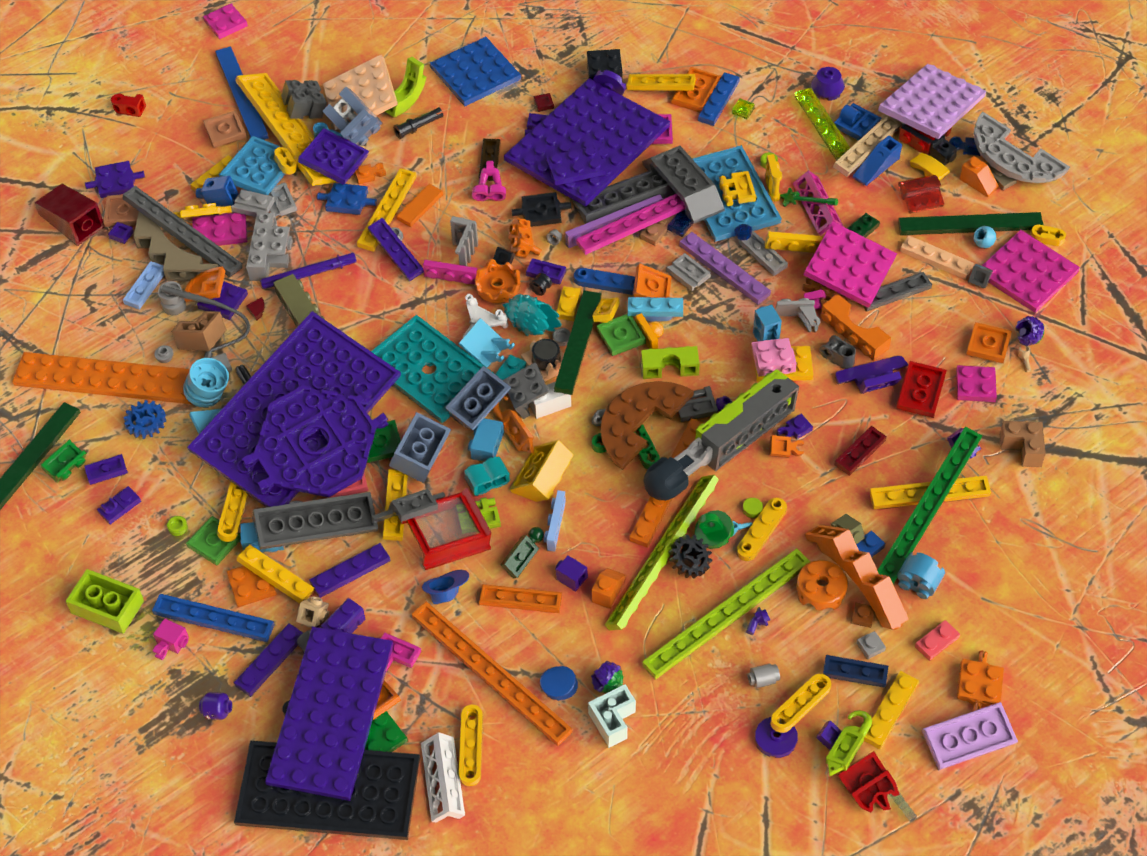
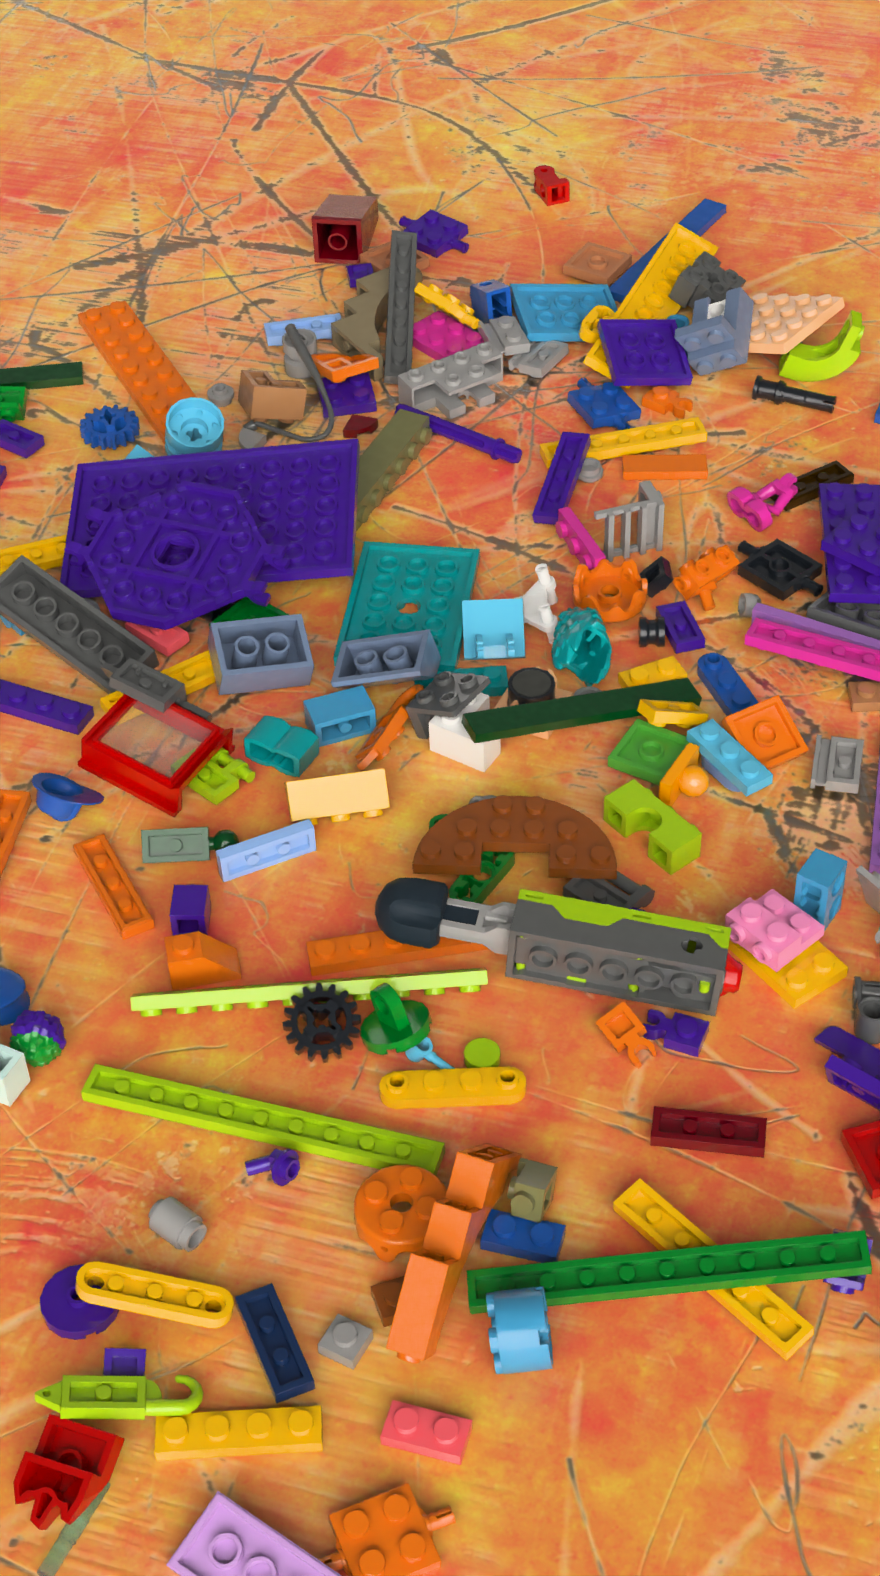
camera: 55 degrees right, 10 degrees down
dark pink plate [203,3,248,39] -> none

